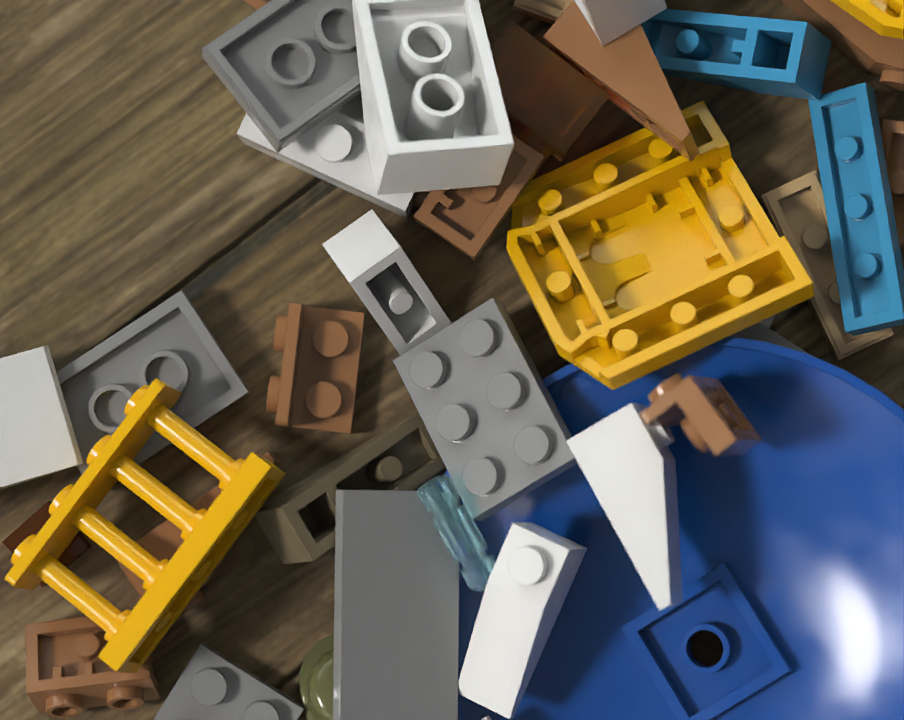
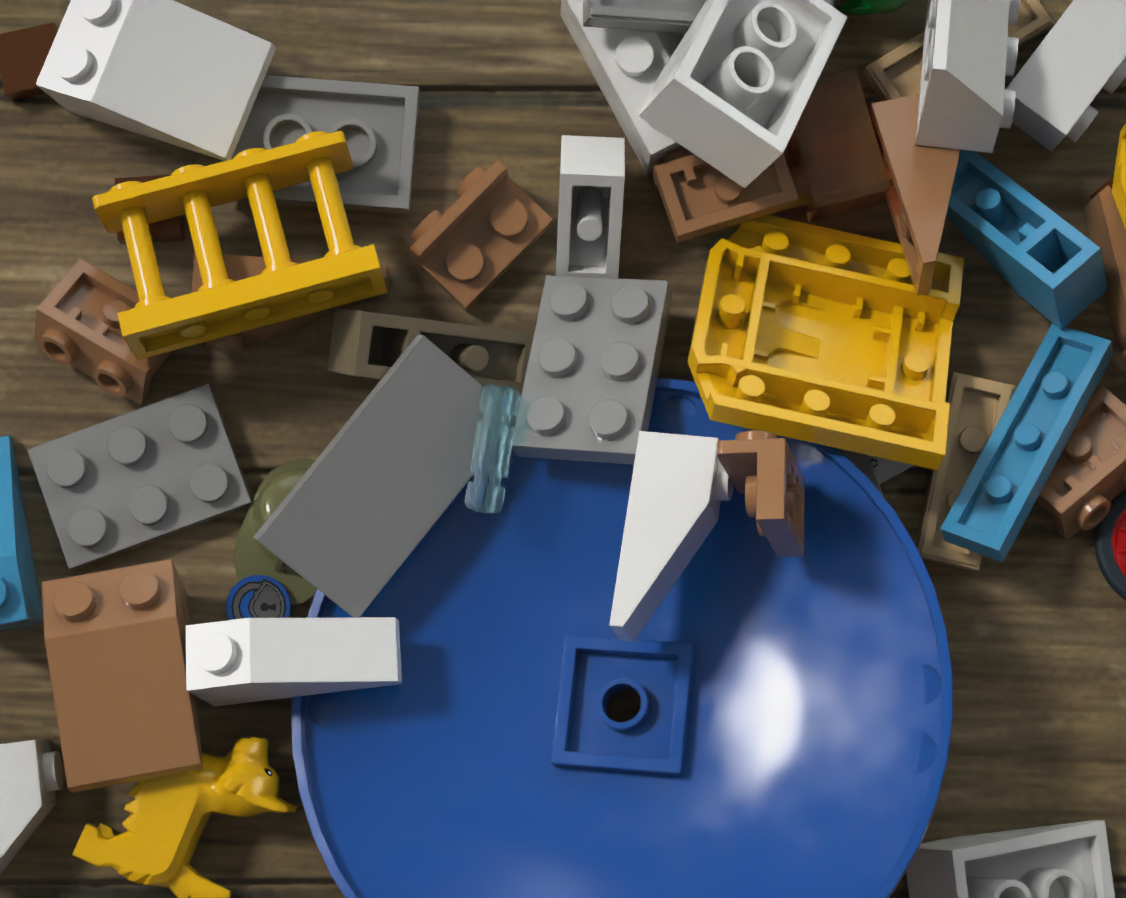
camera: 25 degrees right, 5 degrees down
white slope [458,522,587,719] -> none

